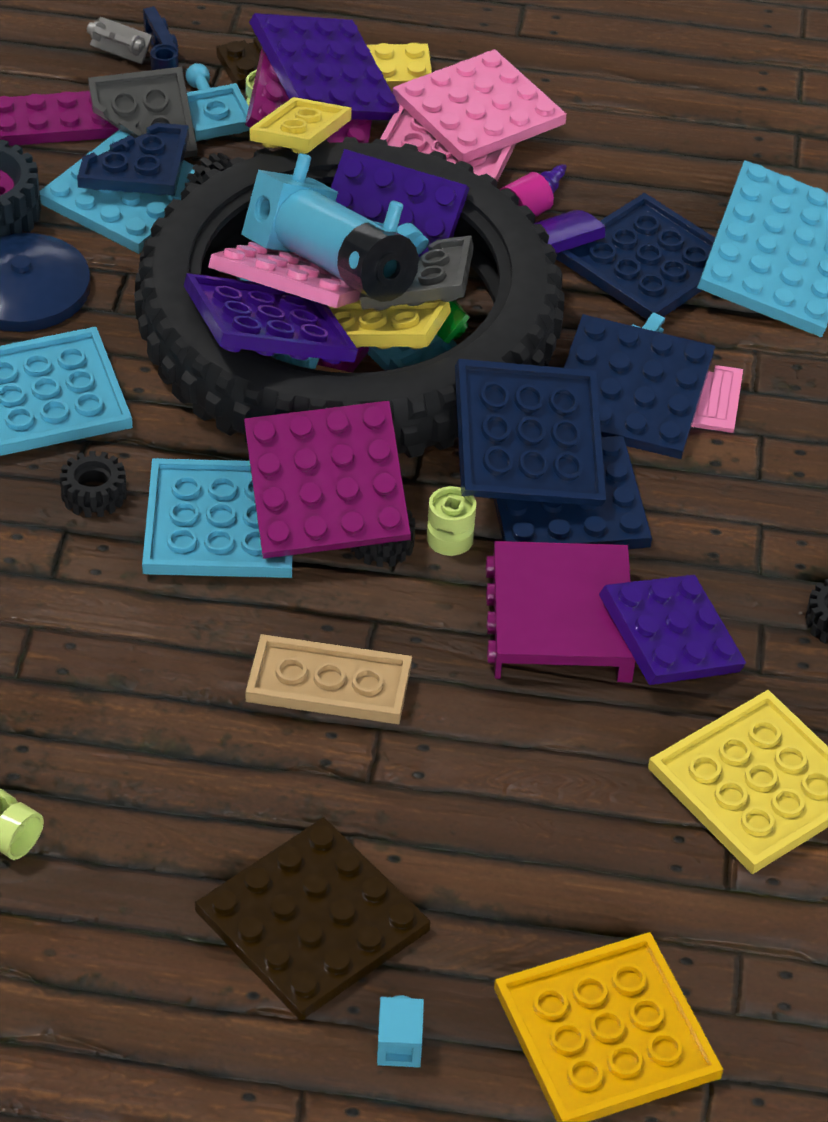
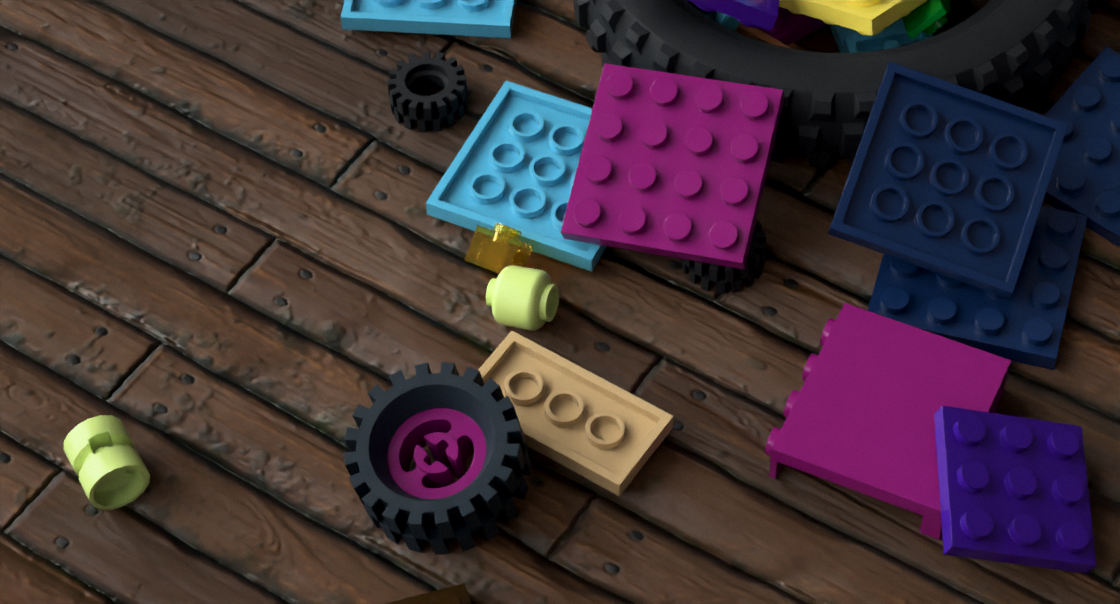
camera: 30 degrees right, 5 degrees up
yellowish green wheel [427,486,476,556] -> none
none -> black wheel [344,362,531,555]
none -> clear yellow plate [465,222,533,274]
none -> yellowish green head [486,265,559,331]

